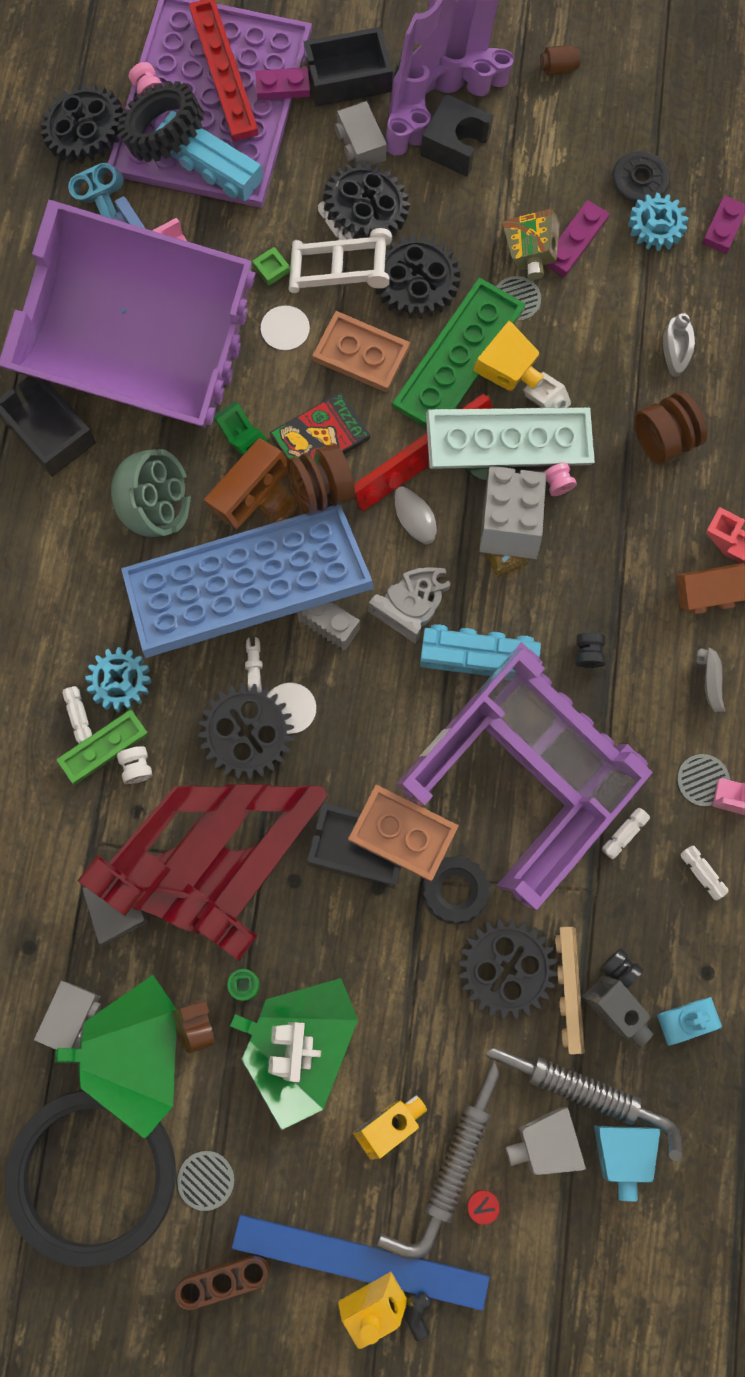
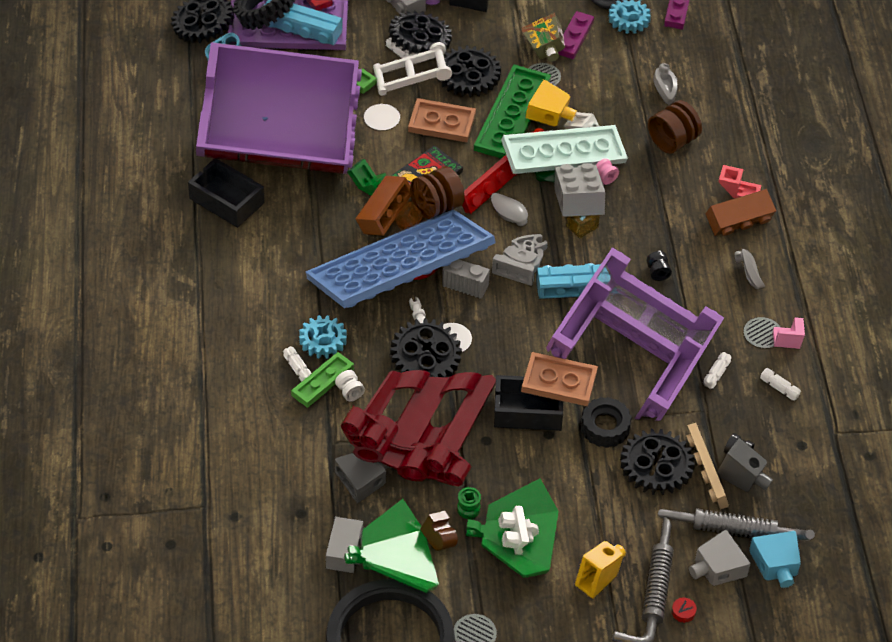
camera: 10 degrees left, 25 degrees down
sand green cylinder [111,449,191,537] -> none
medium azure beam [657,997,722,1045] -> none

